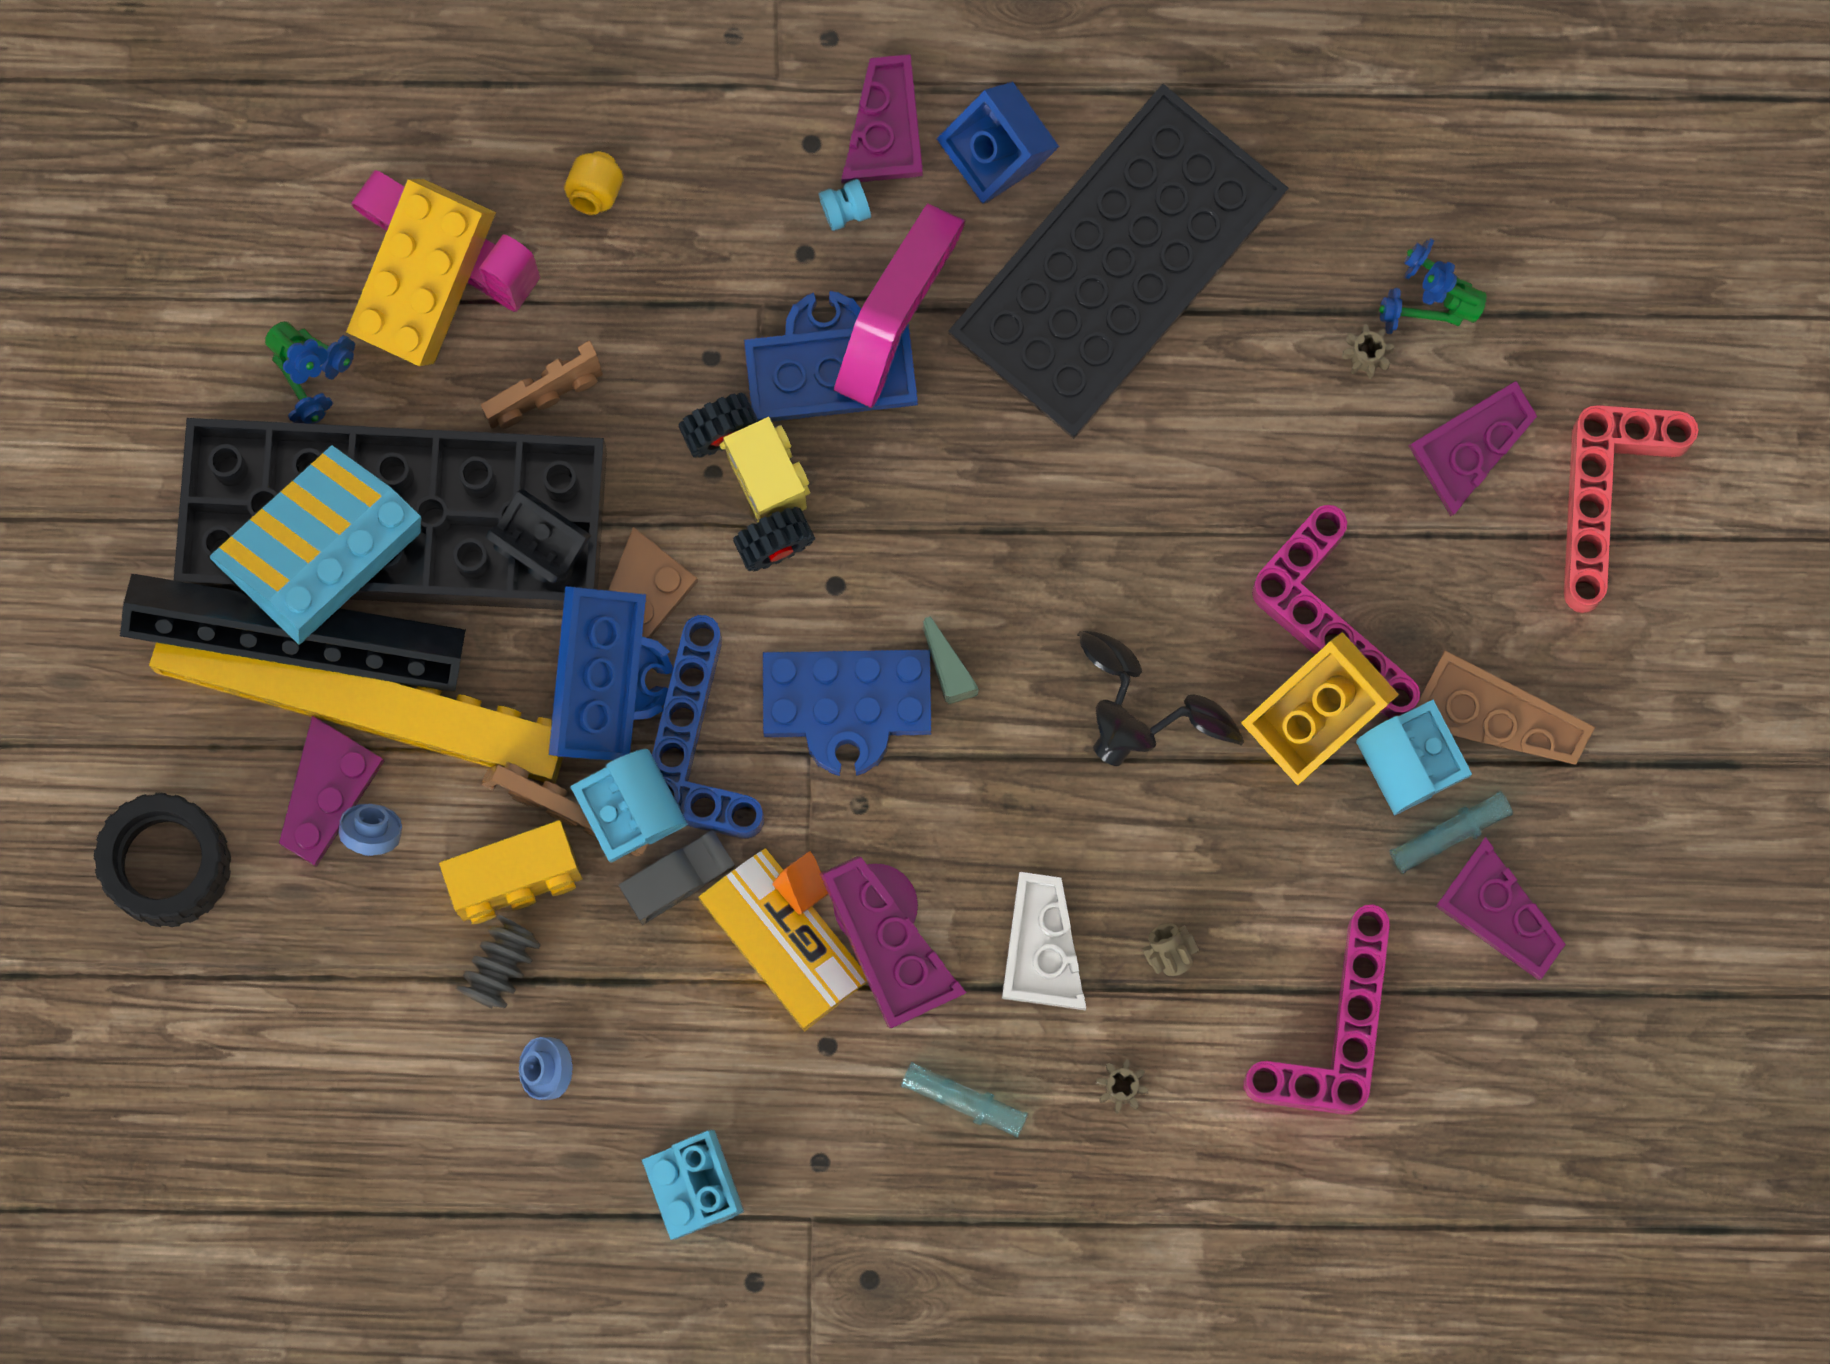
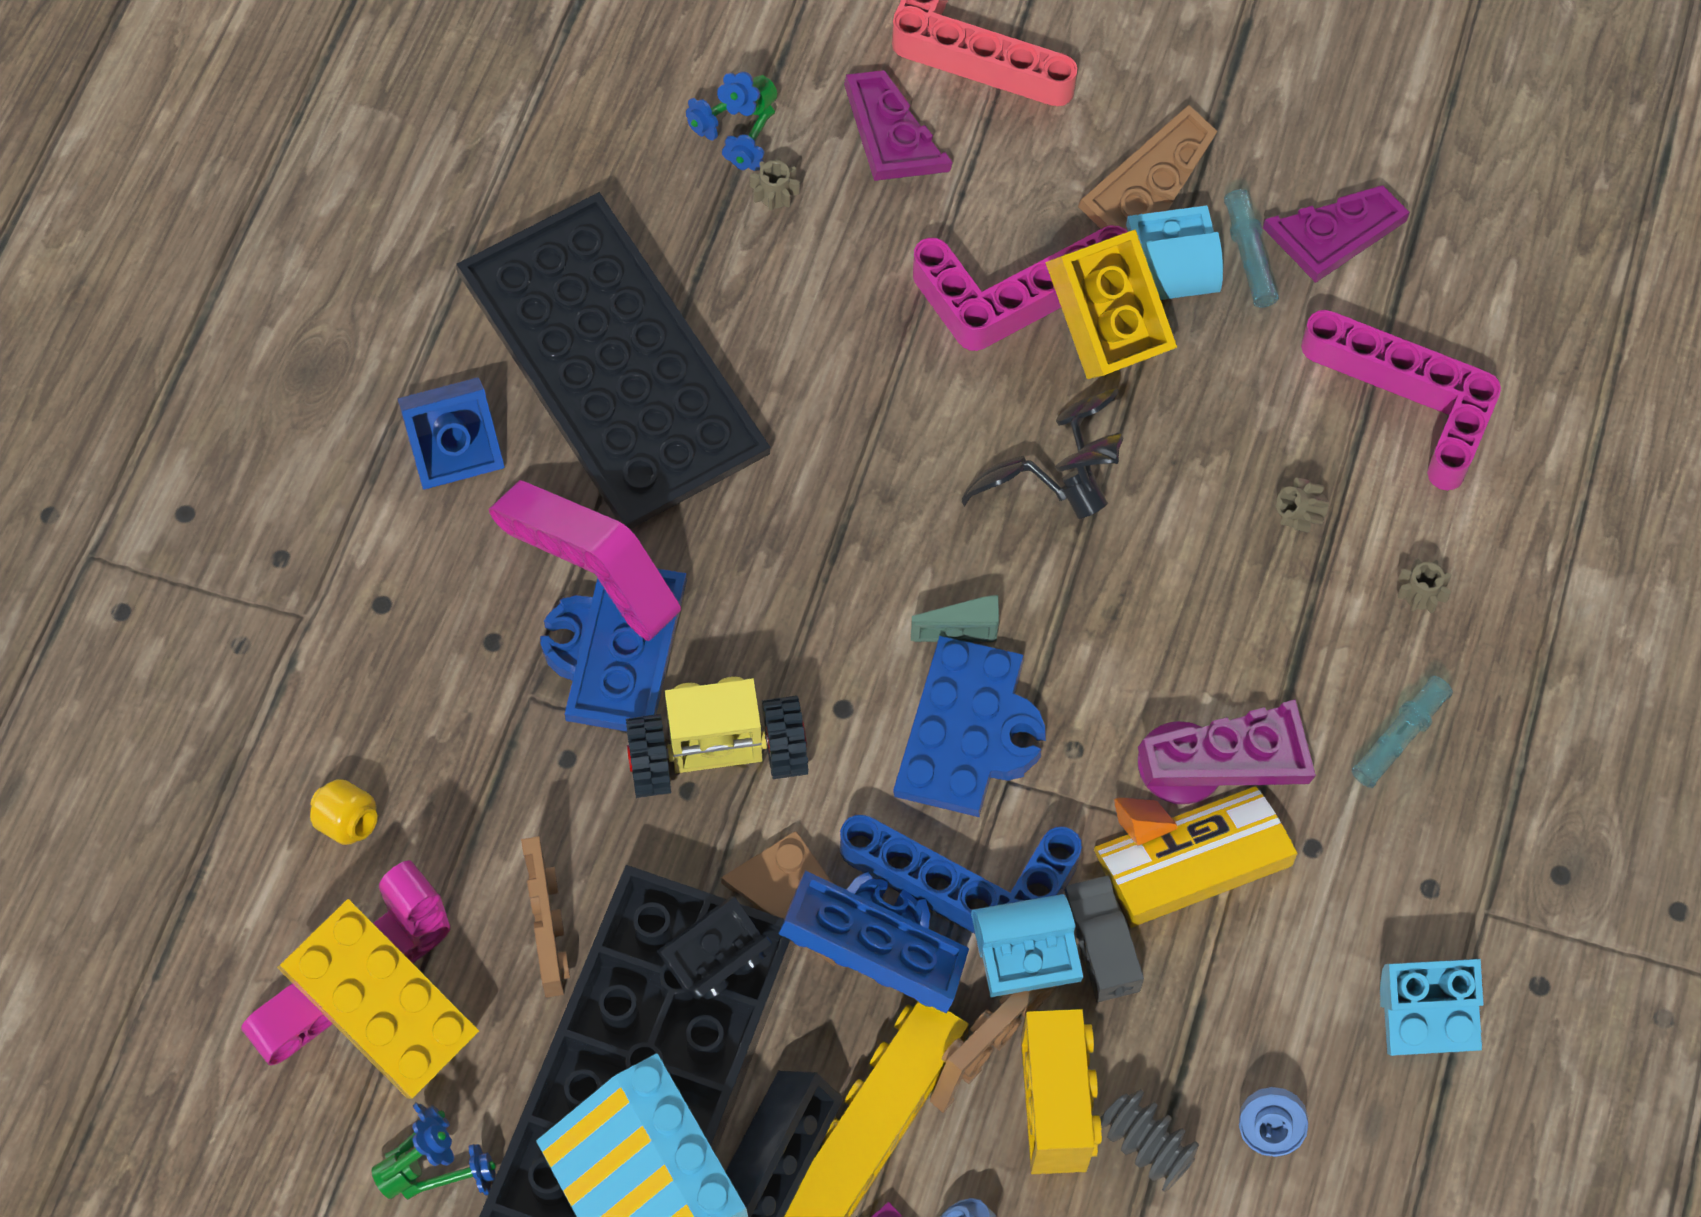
camera: 75 degrees left, 15 degrees down
medium azure wheel [819,179,871,231] -> none
magenta wing [841,54,923,184] -> none
white wing [1002,872,1086,1010] -> none

